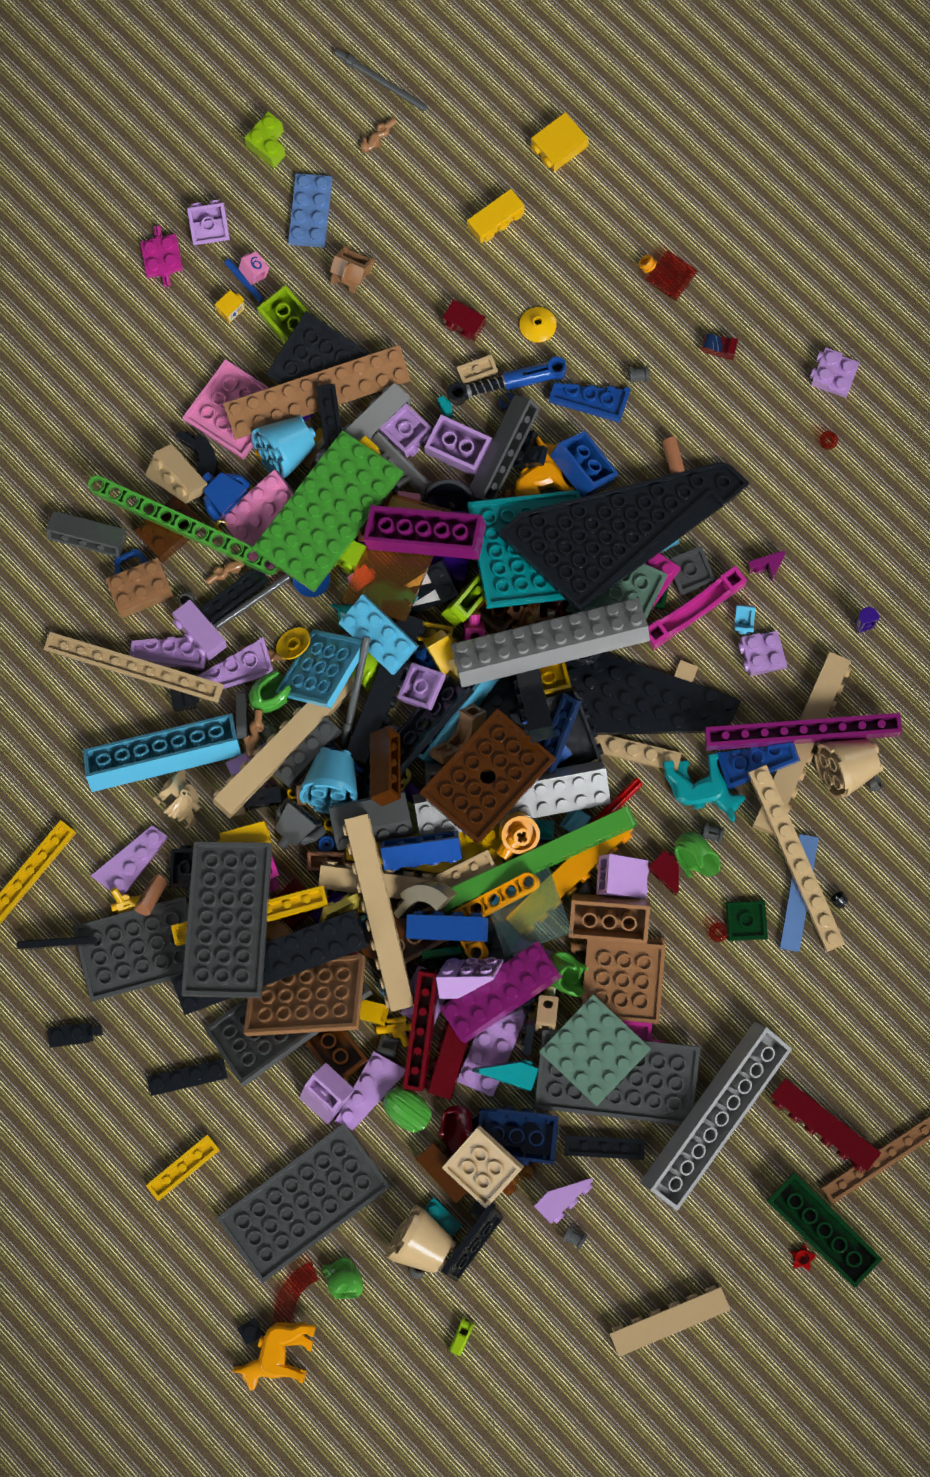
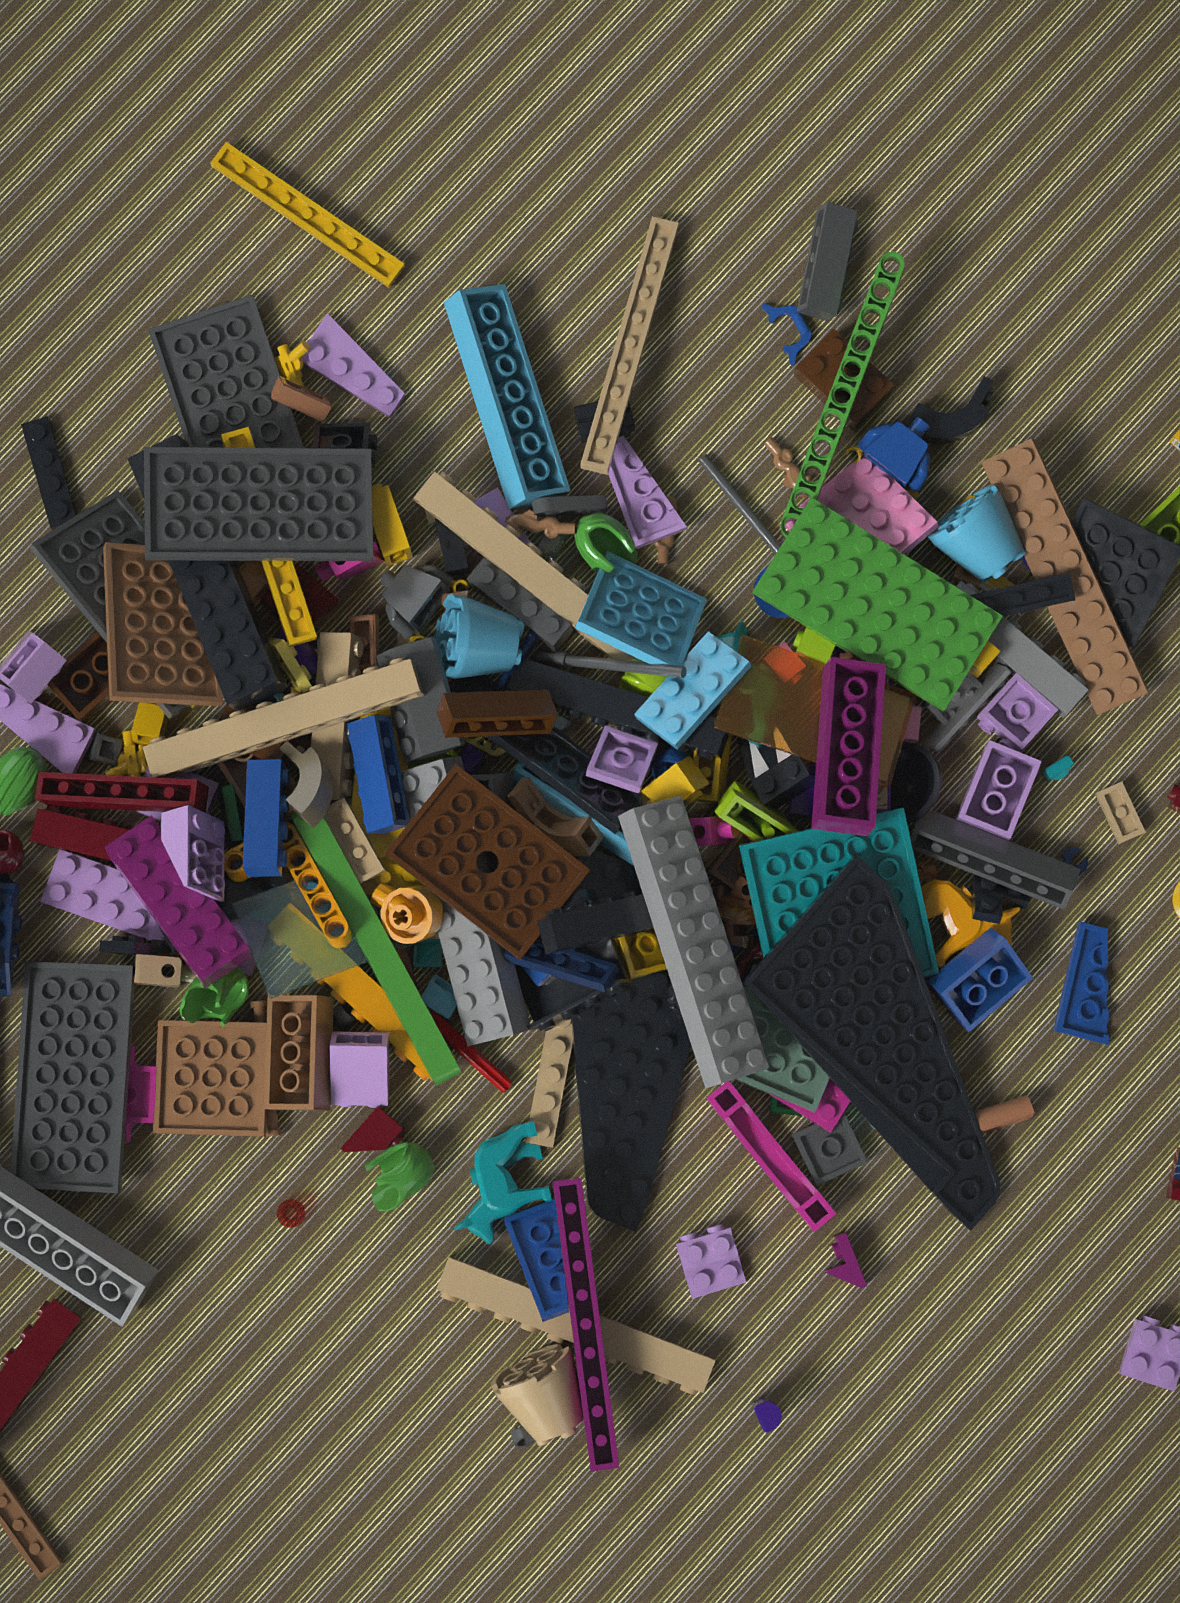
camera: 80 degrees right, 5 degrees up
black tile [17,936,97,950] -> none
black hinge [48,1023,103,1048] -> none
medium nougat brick [105,558,175,618] -> none
lavender wing [129,637,207,671] -> none
tan wedge [145,444,207,503] -> none
tan helmet [153,770,201,829] -> none
lavender brick [172,600,227,660] -> none
dark grey hinge [178,590,194,606] -> none
bright pink plate [182,359,269,460] -> none
black plate [199,569,270,624] -> none
yellow dish [276,627,311,660] -> none
blue plate [318,835,336,851] -> none
piece [448,357,566,406] -> none
teal slope [472,1059,539,1091] -> none
sand green plate [539,994,651,1106] -> none
dark grey bush [629,365,649,384] -> none
tan tile [674,660,698,682] -> none
dark grey bush [702,823,724,844] -> none
dark green tile [726,900,768,942] -> none
medium azure bracket [734,604,756,635] -> none
tan plate [748,765,845,952] -> none
medium blue tile [780,834,819,952] -> none
clear red plate [819,431,838,450] -> none
black hinge [831,891,848,908] -> none

